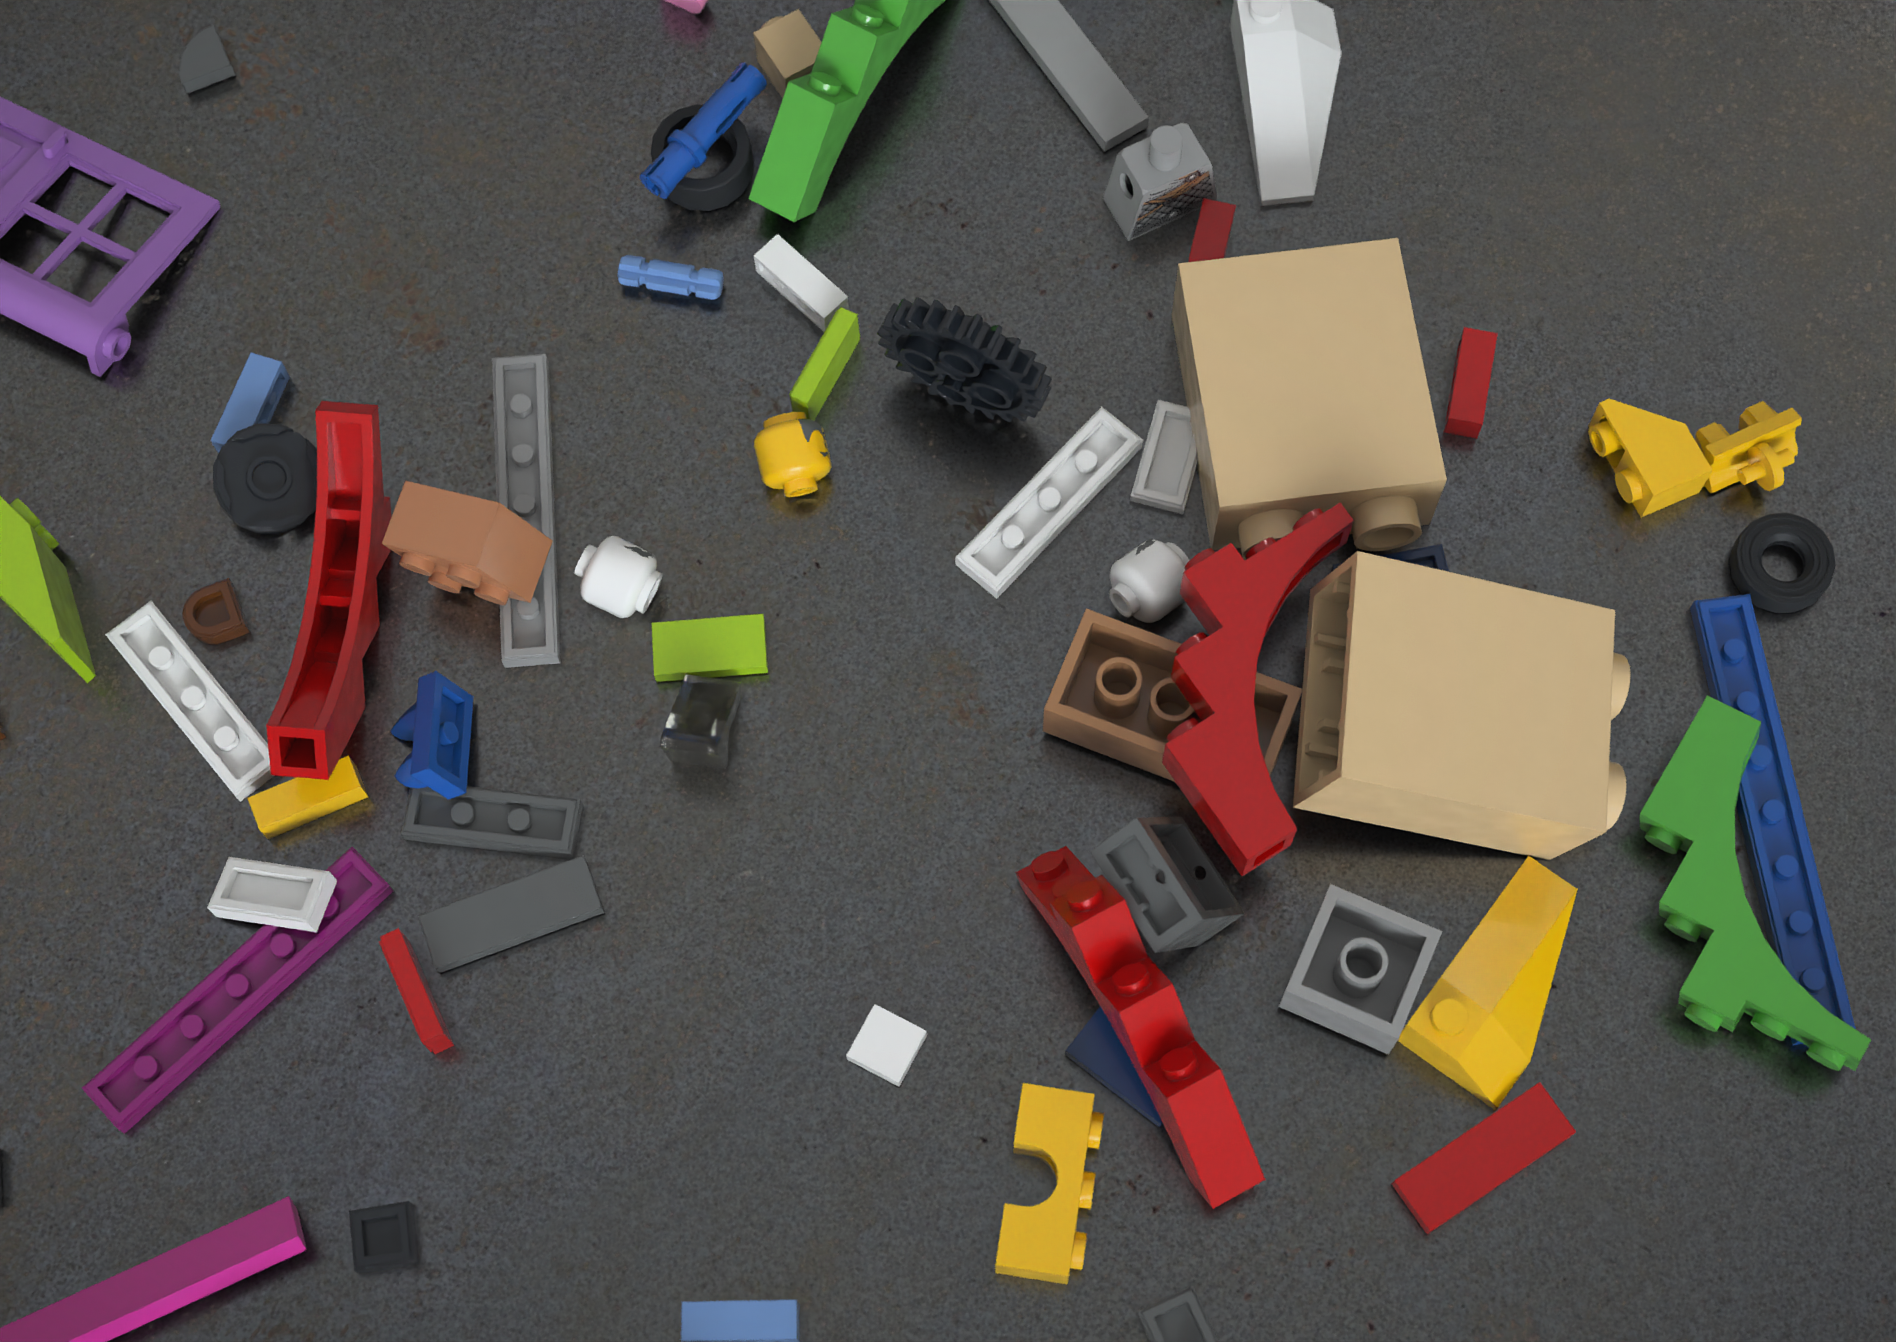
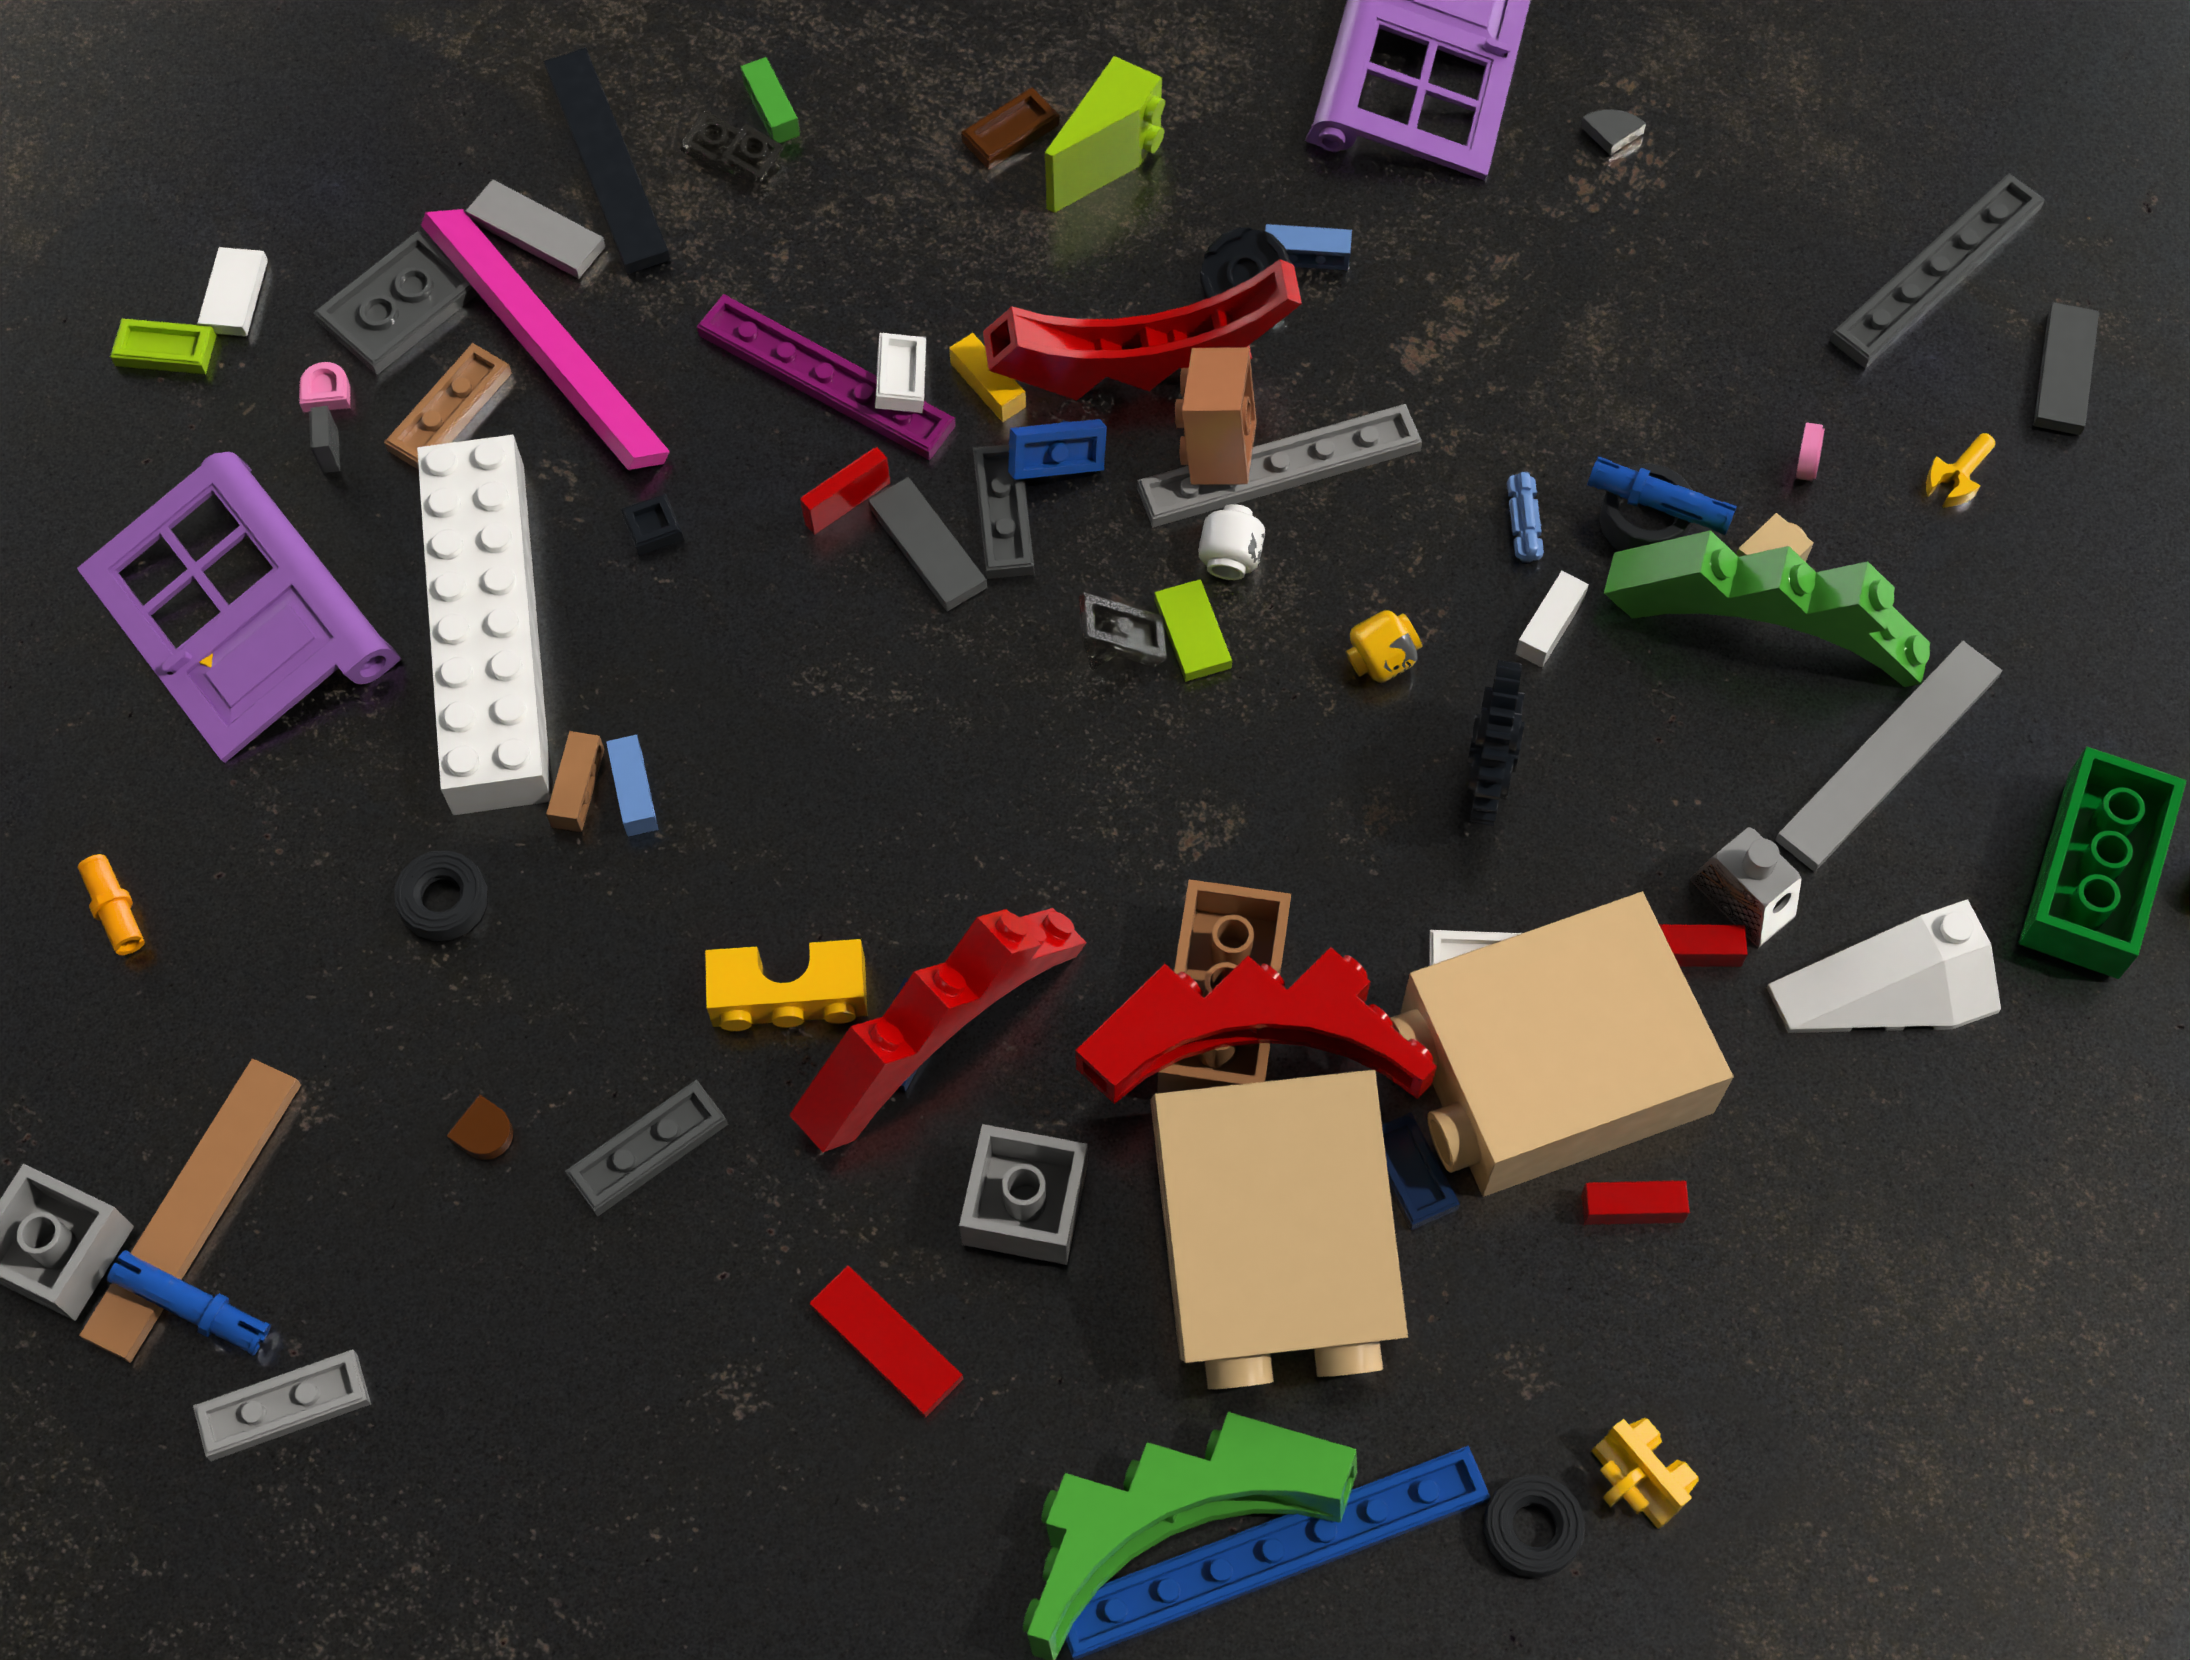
camera: 75 degrees right, 5 degrees down
white tile [105,601,275,802] -> none
reddish brown tile [182,578,250,645] -> none
lime tile [789,307,860,420] -> none
white tile [846,1004,927,1087] -> none
white tile [955,407,1143,599] -> none
dark grey window [1090,817,1245,953] -> none
white head [1109,539,1190,623] -> none
yellow wedge [1398,856,1578,1111] -> none
yellow slope [1588,399,1713,518] -> none

